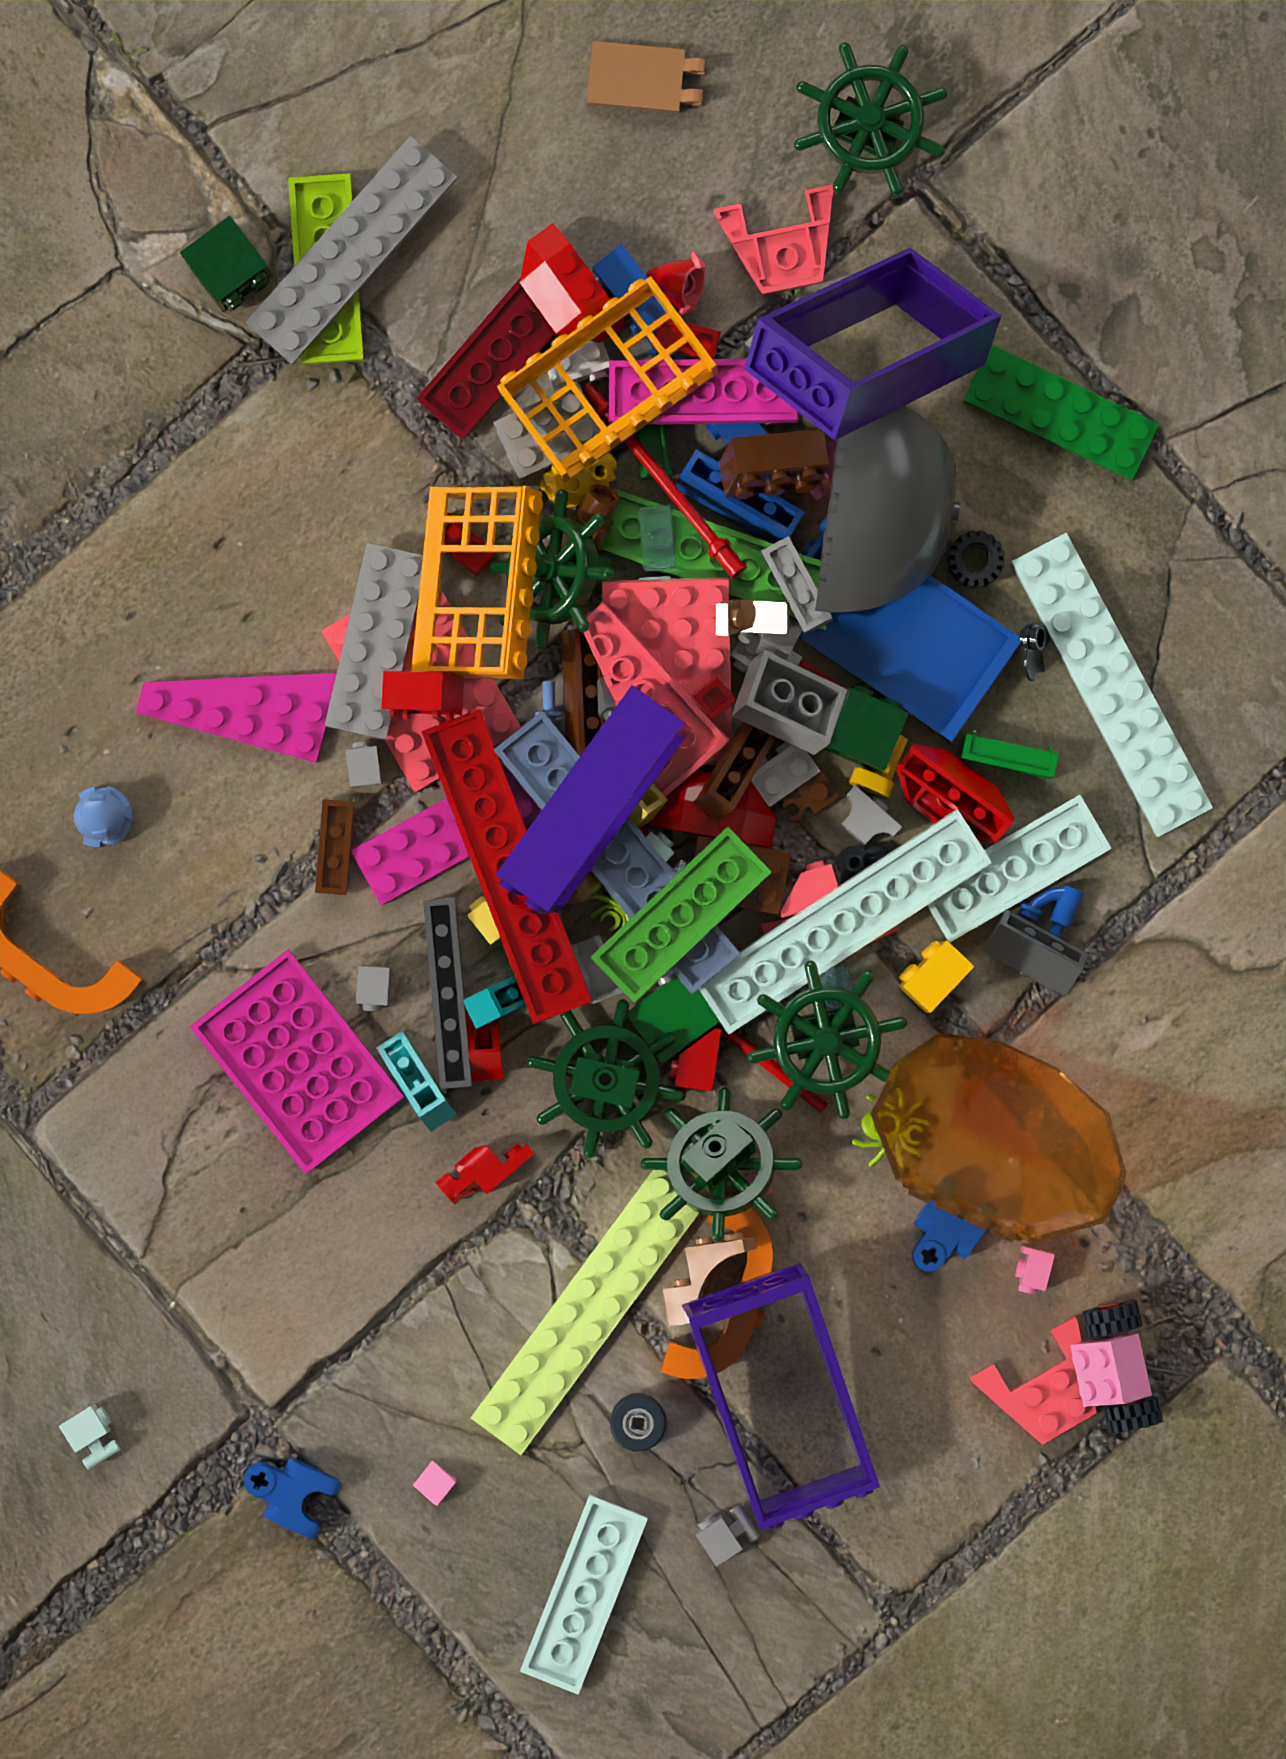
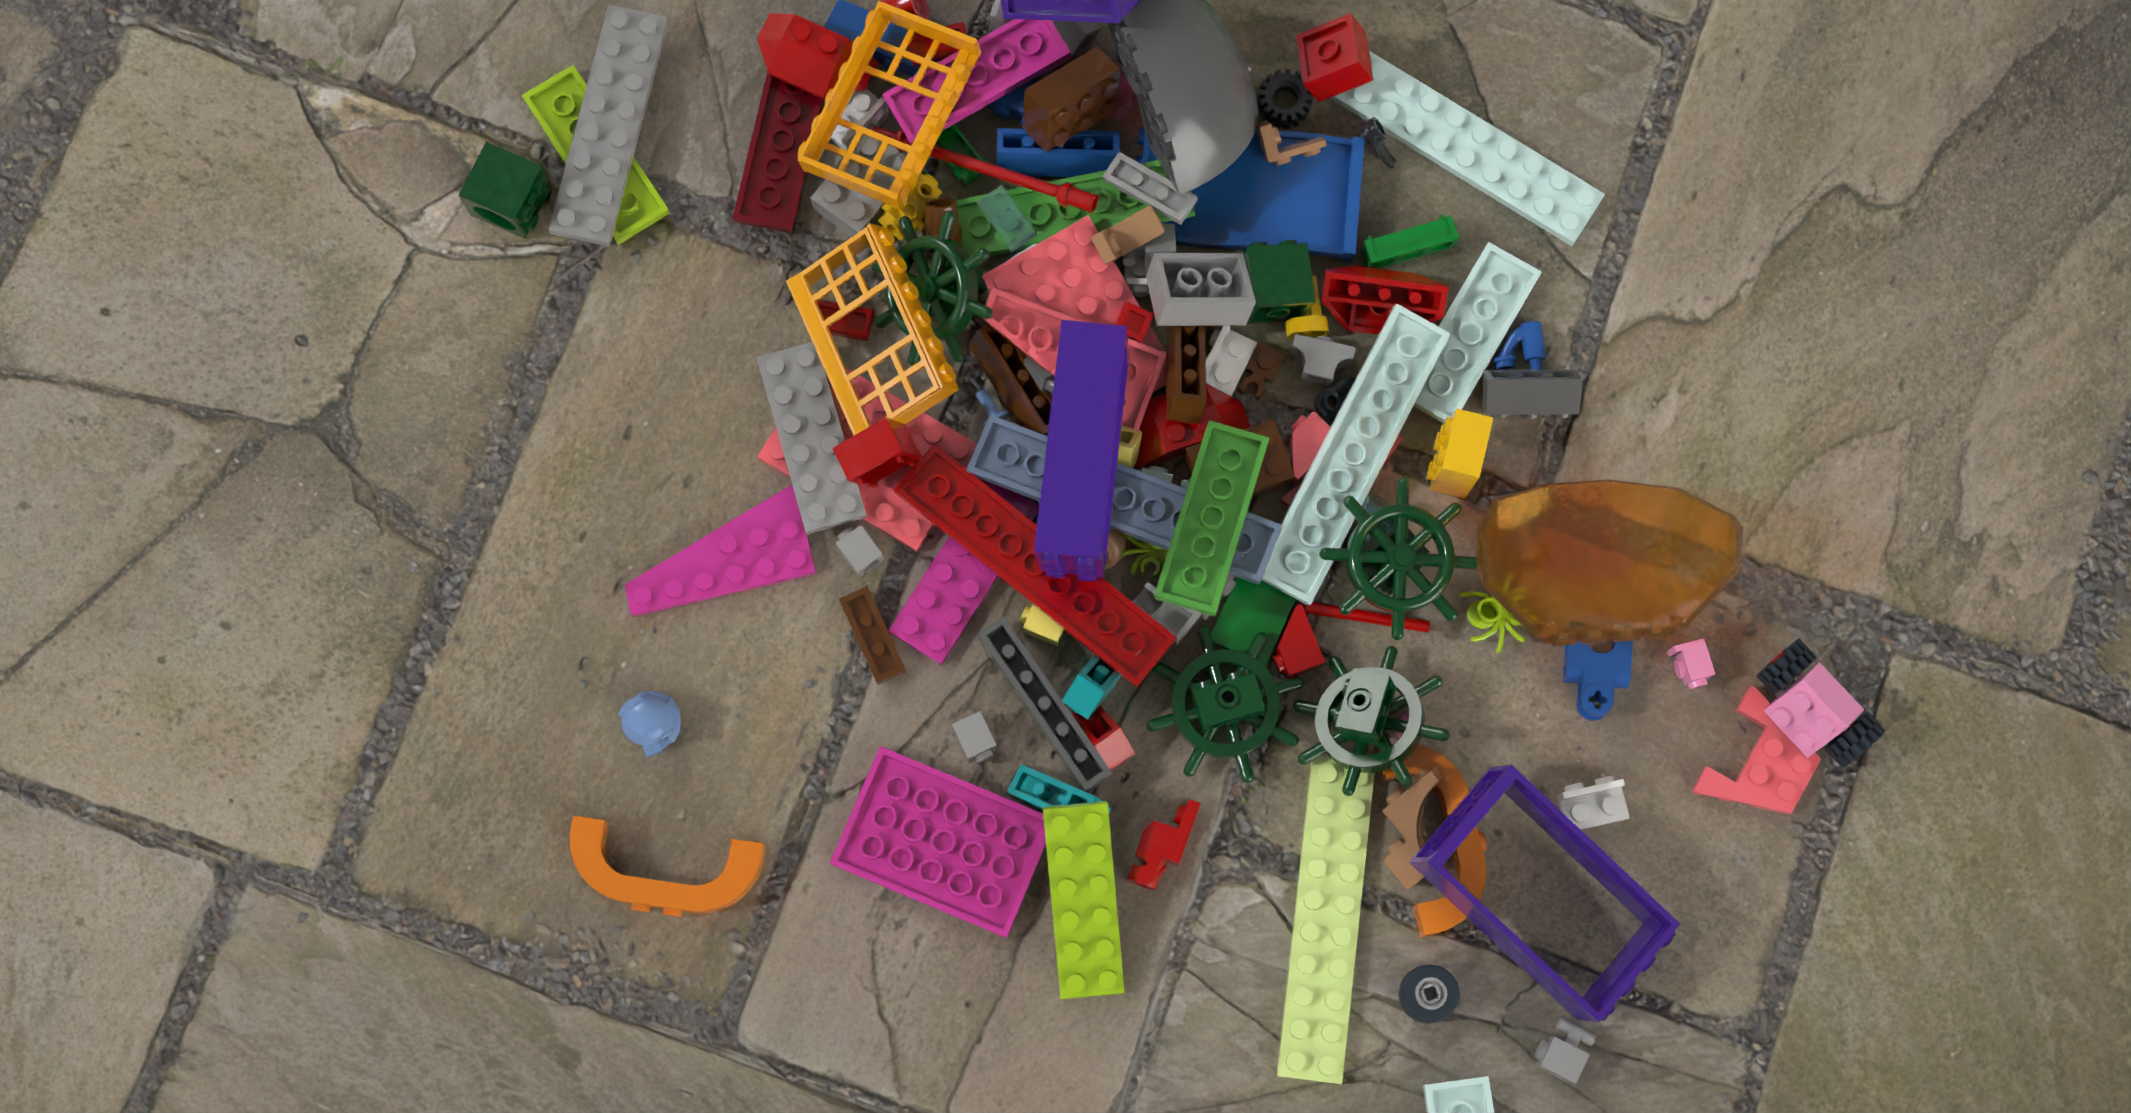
camera: 30 degrees left, 10 degrees down
none -> lime plate [1043,801,1125,999]
none -> medium nougat bracket [1256,121,1327,166]
none -> red container [1296,13,1373,102]
none -> white bracket [1557,776,1630,830]

